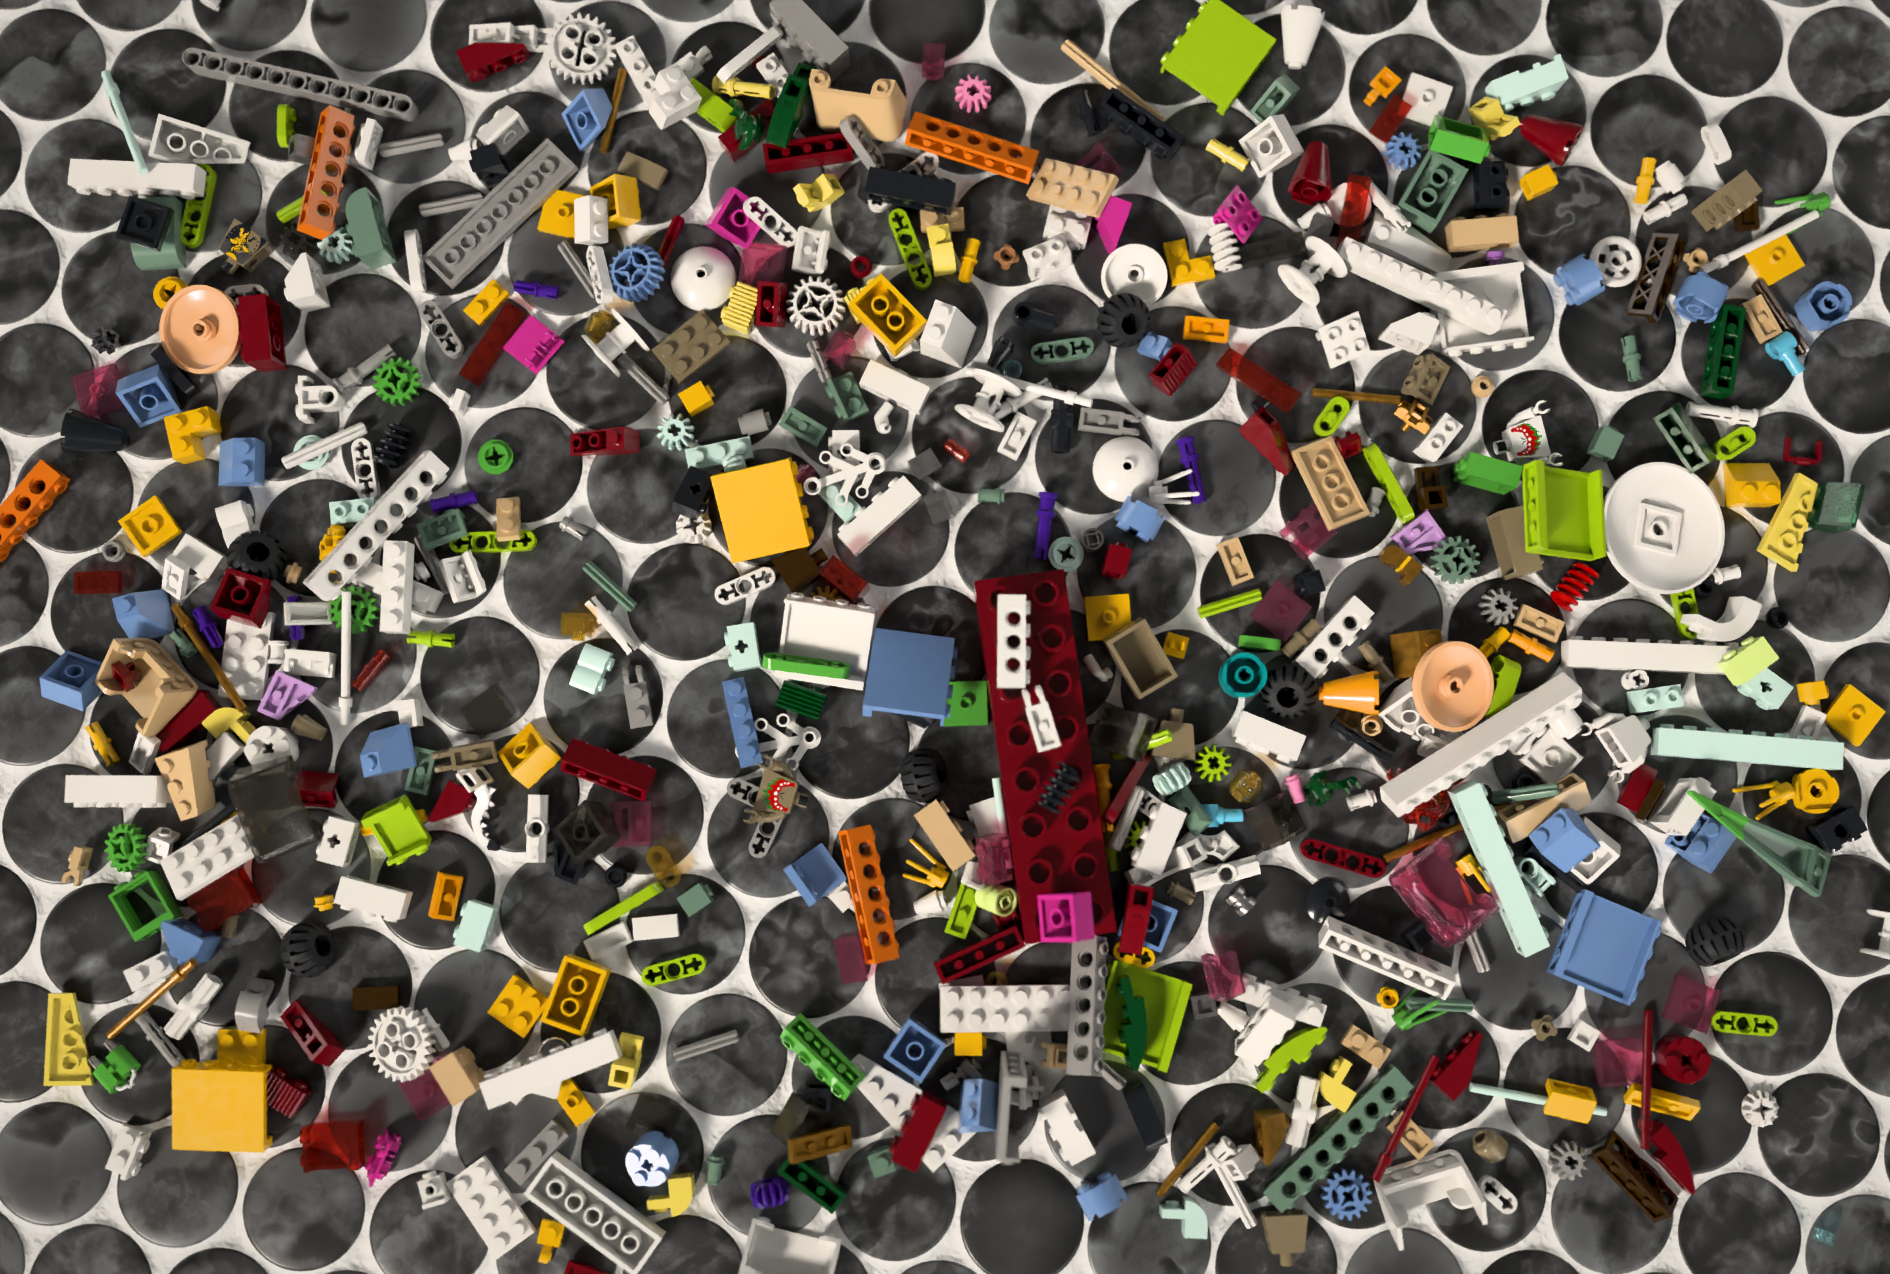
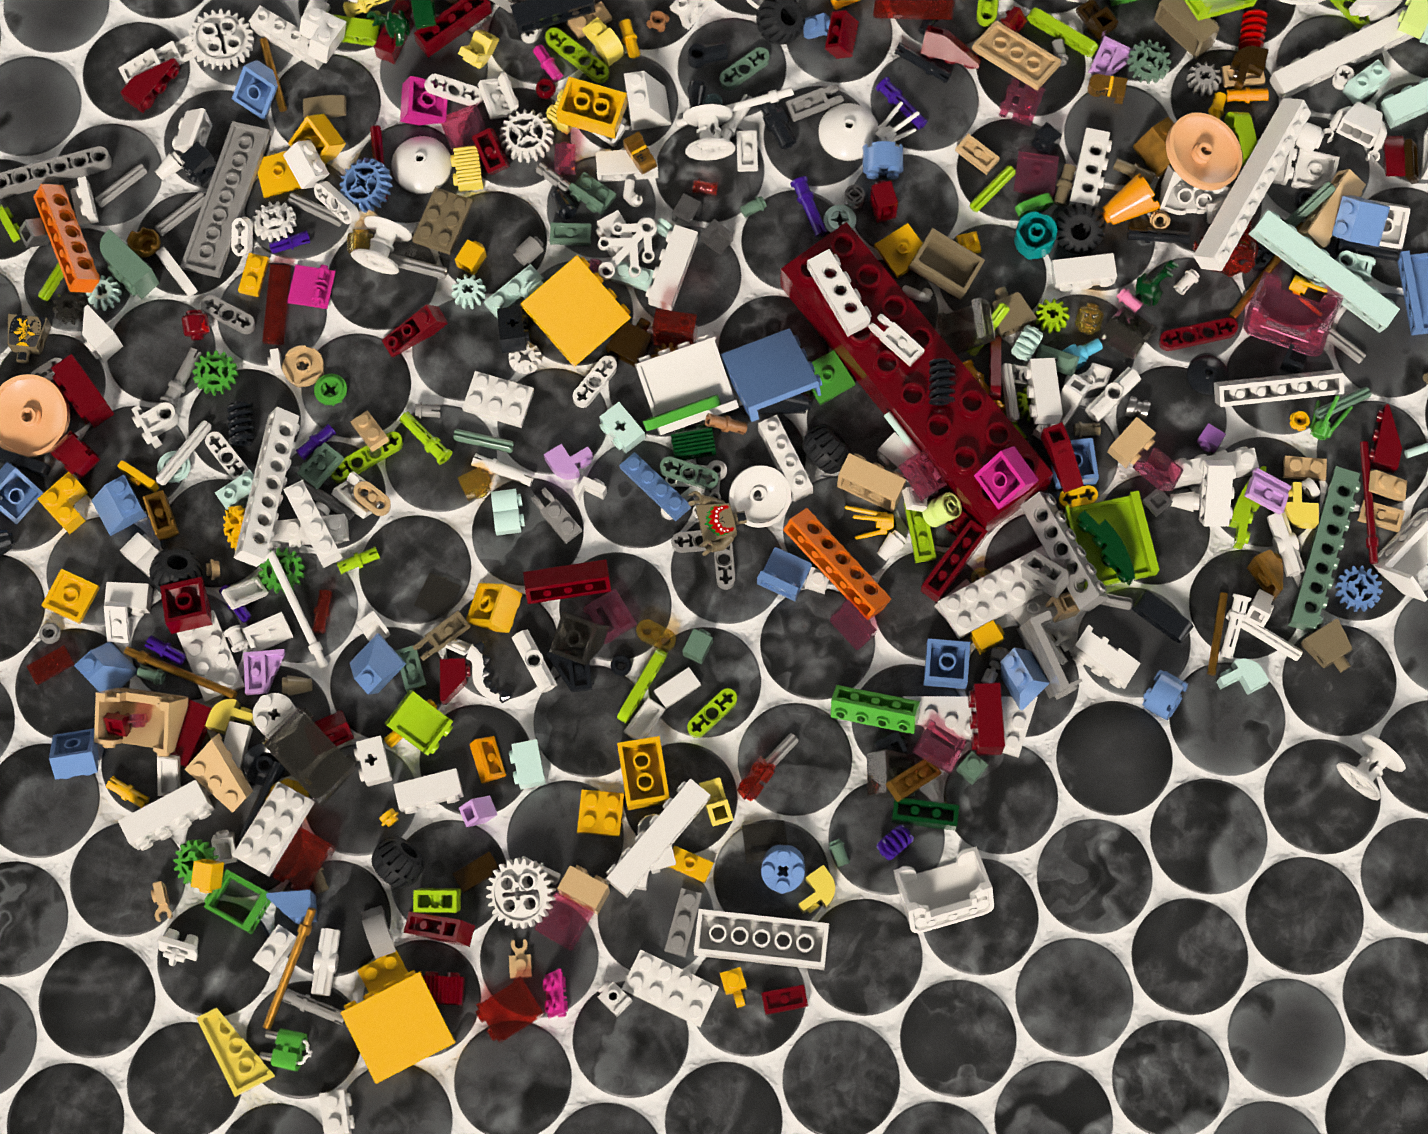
camera: 25 degrees left, 10 degrees down
none -> dark red brick [50,431,101,479]
none -> yellow plate [117,460,159,493]
none -> pearl gold hair [127,227,161,258]
none -> clear pink plate [128,714,149,728]
none -> pearl gold brick [143,490,180,541]
none -> white hips [158,928,199,966]
none -> dark red head [182,310,210,341]
none -> yellow brick [191,859,224,893]
none -> white beam [231,217,253,256]
none -> white gear [252,201,297,242]
none -> tan plate [282,345,324,387]
none -> tan plate [353,481,391,516]
none -> lime pin [399,411,452,465]
none -> lime brick [413,888,461,913]
none -> lavender brick [459,796,498,827]
none -> white plate [462,371,534,428]
none -> tan plate [509,939,532,979]
none -> dark pink axle [533,45,563,82]
none -> lavender brick [544,444,593,480]
none -> black cone [551,189,577,220]
none -> white bracket [573,476,607,501]
none -> pearl gold leg [623,132,657,174]
none -> light aqua bush [656,218,673,238]
none -> sand green beam [660,457,718,490]
none -> medium nougat pin [705,413,748,435]
none -> white dish [729,465,791,528]
none -> clear red hinge [737,756,776,802]
none -> white brick [758,415,813,502]
none -> black pin [895,43,952,84]
none -> clear pink plate [913,719,967,774]
none -> light grey brick [1021,550,1069,599]
none -> tan brick [1107,417,1156,468]
none -> medium lavender plate [1197,423,1226,453]
none -> dark brown brick [1230,46,1269,90]
none -> lavender plate [1244,468,1292,514]
none -> white tile [1302,478,1320,499]
none -> tan plate [1369,470,1407,502]

